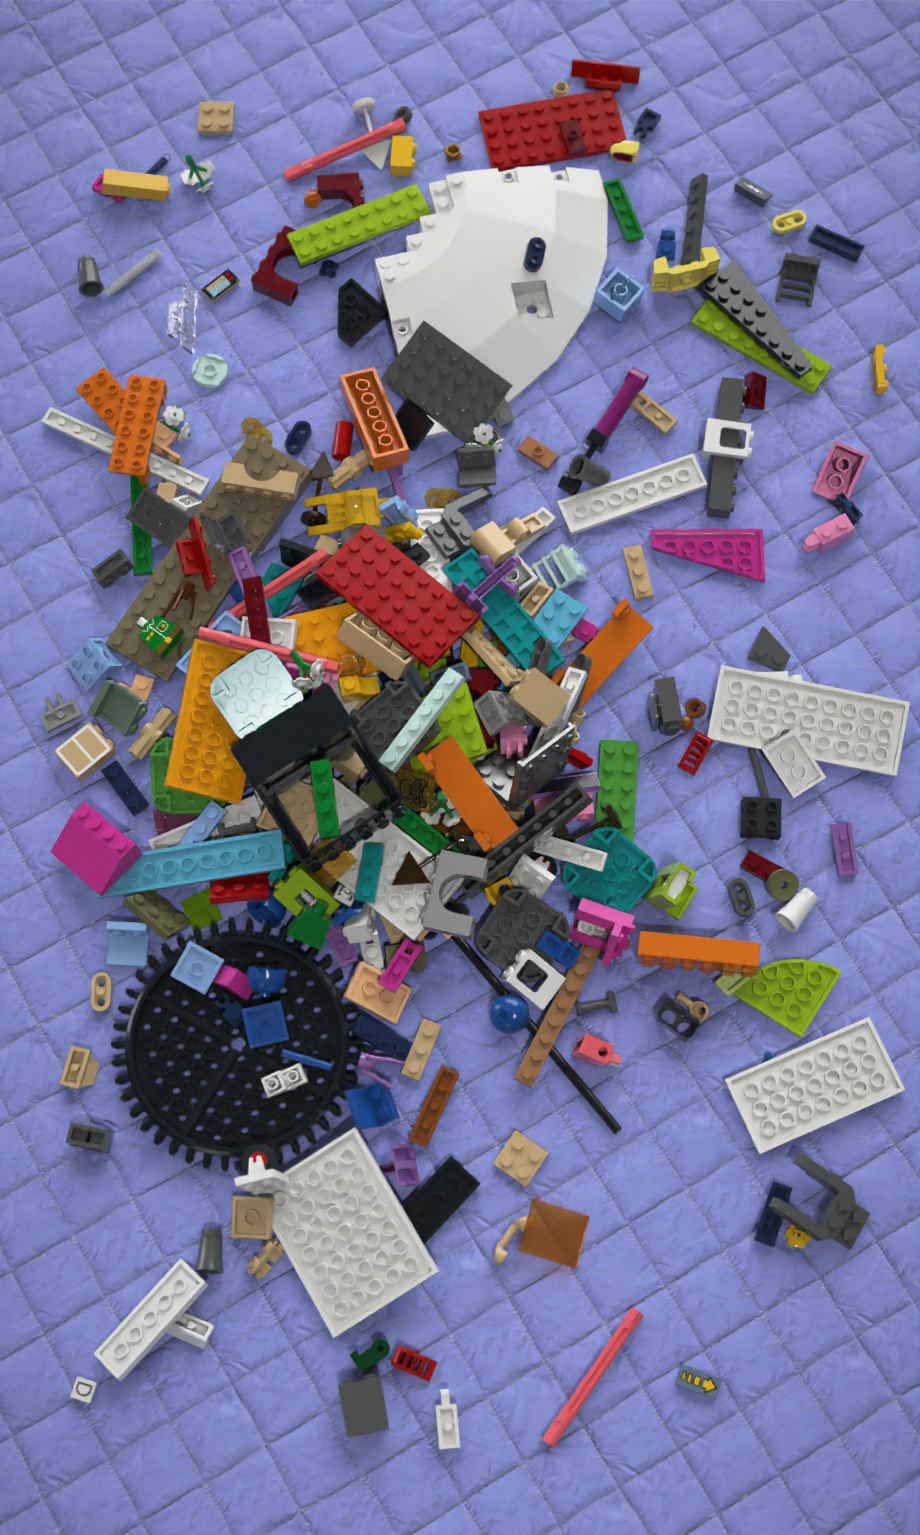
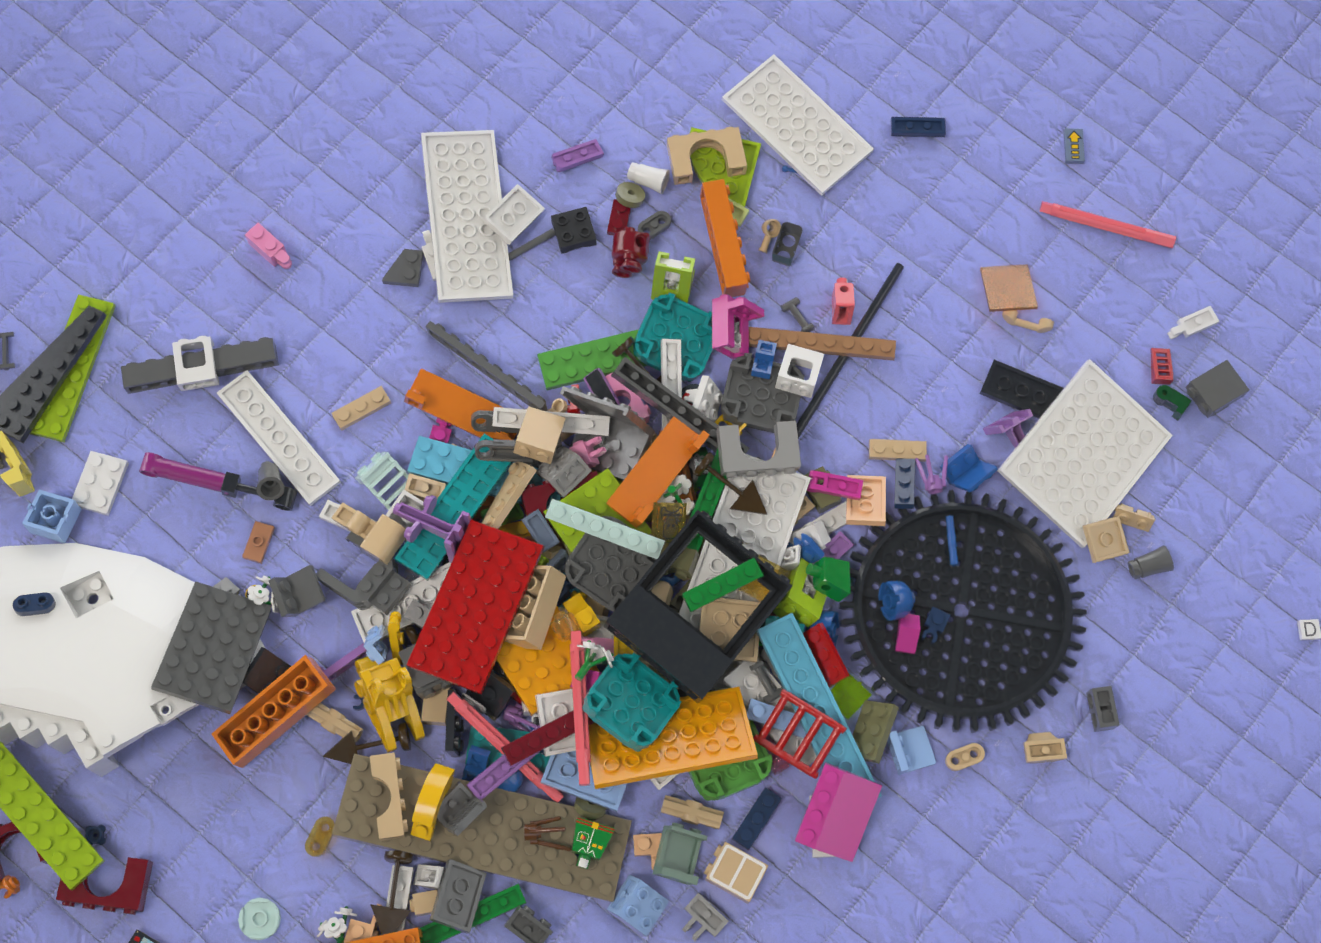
camera: 115 degrees left, 0 degrees up
white plate [94,1258,208,1381] -> none
white slope [167,1312,215,1349] -> none
light blue tile [170,941,224,995] -> none
red bracket [175,516,216,592] -> none
white plate [234,1144,289,1195] -> none
blue plate [241,1000,289,1049] -> none
white slope [261,1063,308,1098] -> none
dark blue plate [285,421,312,455] -> none
red pin [332,420,354,462] -> none
black plate [338,278,389,348] -> none
teal plate [355,842,385,904] -> none
dark orange plate [408,1065,460,1148] -> none
clear yellow plate [425,488,462,508] -> none
blue cylinder [489,994,530,1034] -> none
tan plate [493,1130,549,1187] -> none
tan plate [629,391,678,435] -> none
dark grey brick [647,677,683,736] -> none
dark pink wing [651,529,765,583] -> none
red slope [678,732,713,776] -> none
dark orange plate [680,698,706,731] -> none
dark red slope [742,371,767,410] -> none
dark grey plate [768,1154,870,1249] -> none
yellow plant [784,1225,811,1249] -> none
bright pink slope [812,440,870,500] -> none
dark blue plate [833,492,863,525] -> none
yellow plate [872,344,888,395] -> none
none -> white plate [72,451,129,516]
none -> dark brown piece [370,850,413,935]
none -> yellow arch [411,763,455,841]
none -> dark grey plate [426,321,548,411]
none -> blue slope [462,745,491,781]
none -> dark red piece [612,227,650,278]
none -> tan arch [667,127,747,185]
none -> red bar [753,689,847,779]

